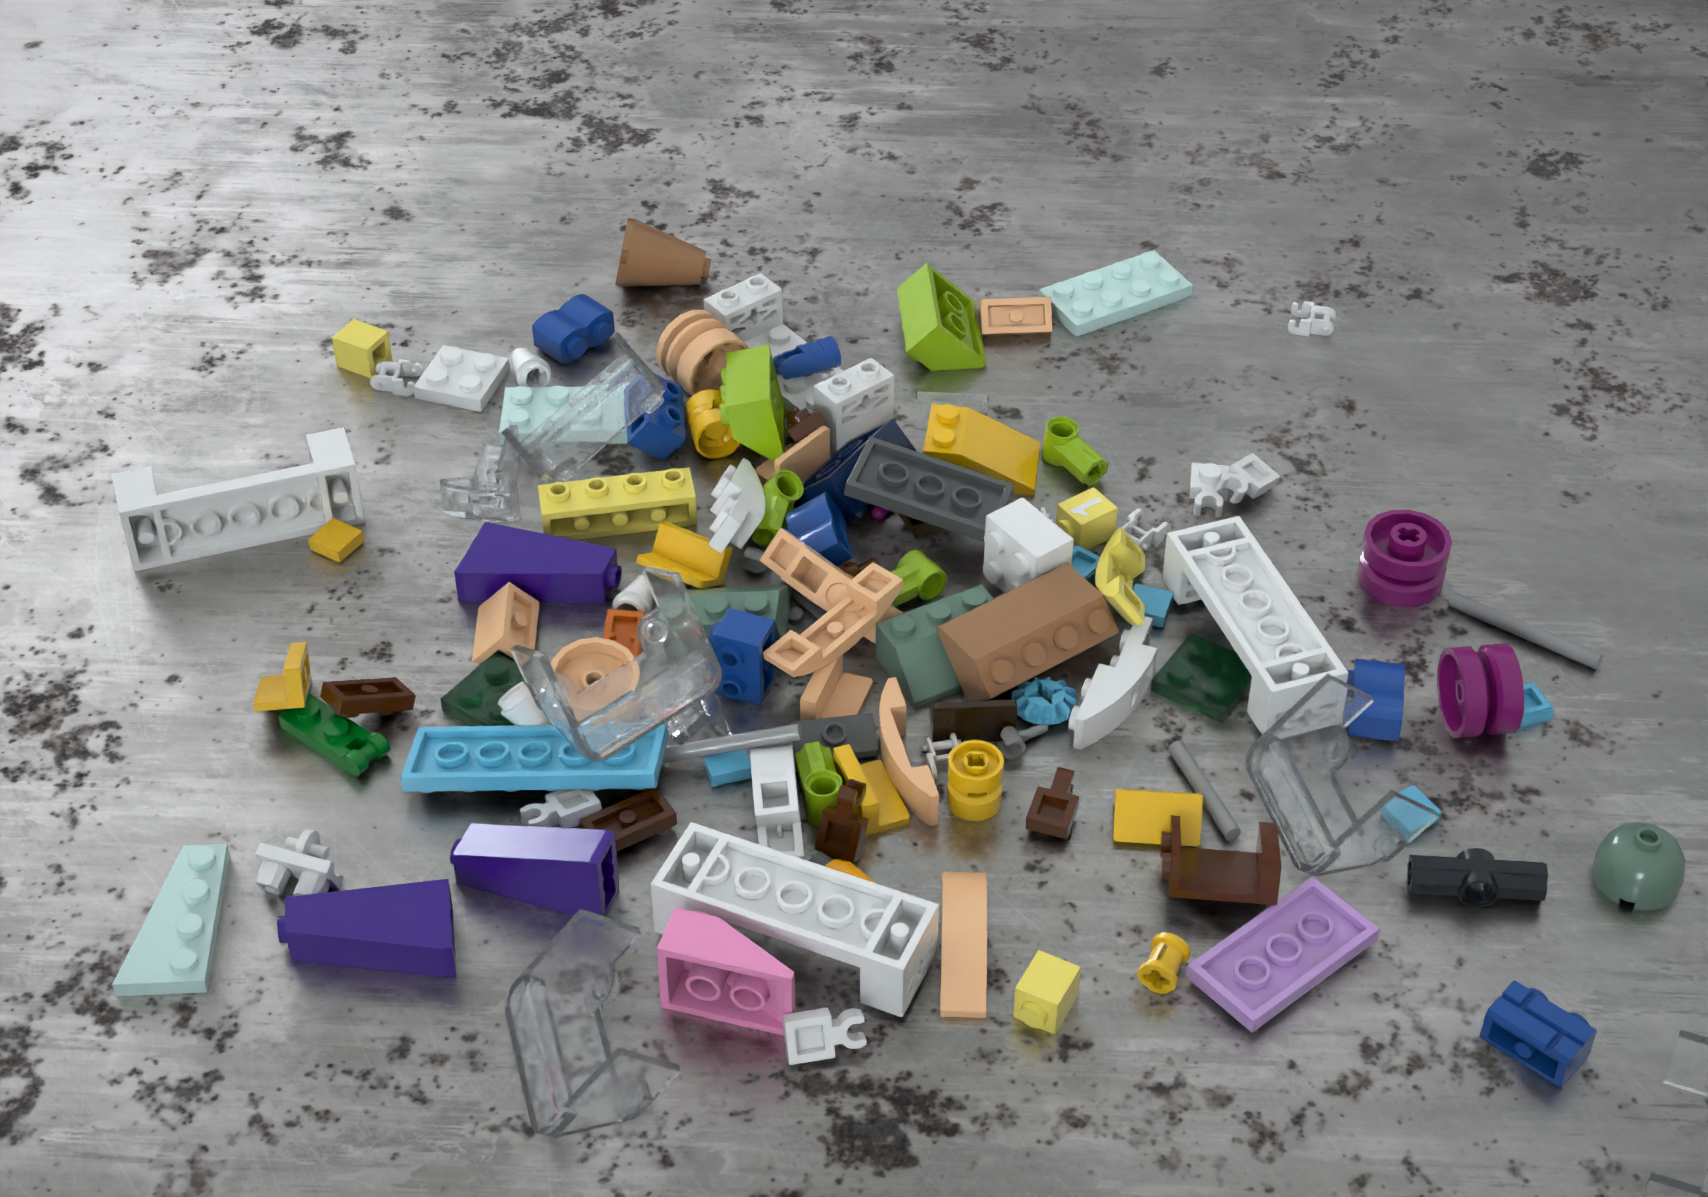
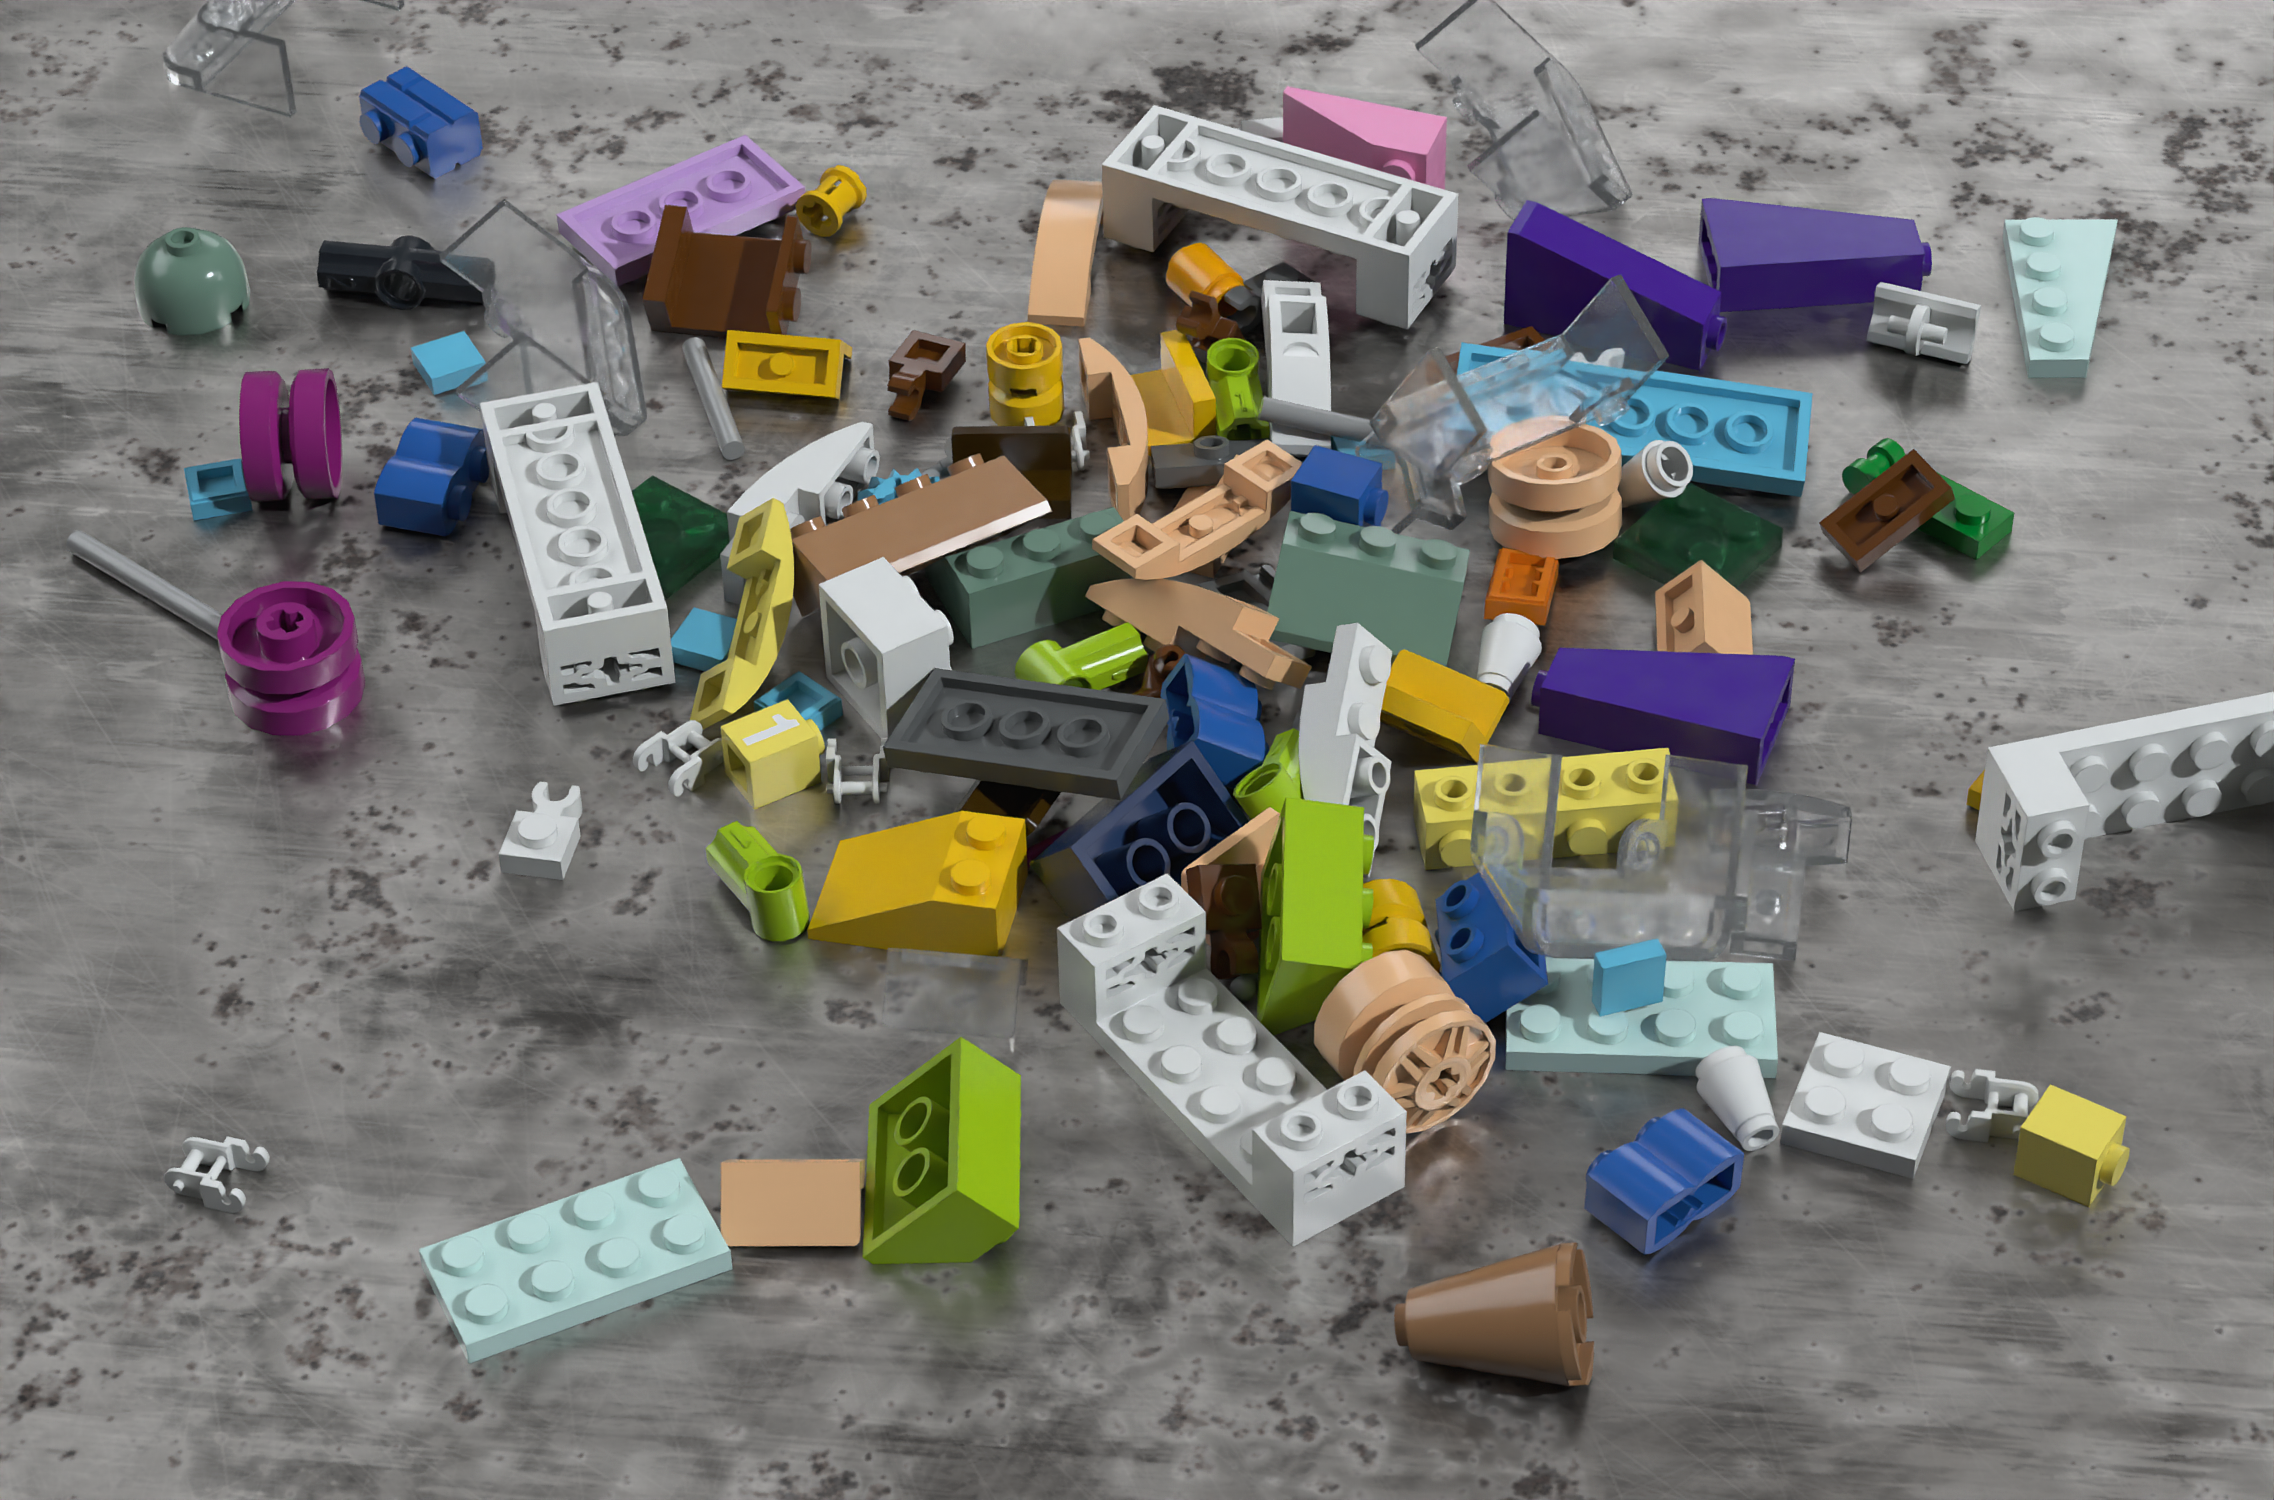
camera: 175 degrees left, 0 degrees up
yellow panel [253,641,312,712] -> none
blue hinge [773,336,841,380] -> none
light yellow brick [1013,950,1081,1034] -> none
white plate [1215,453,1280,504] -> none
none -> medium azure tile [1592,938,1667,1017]

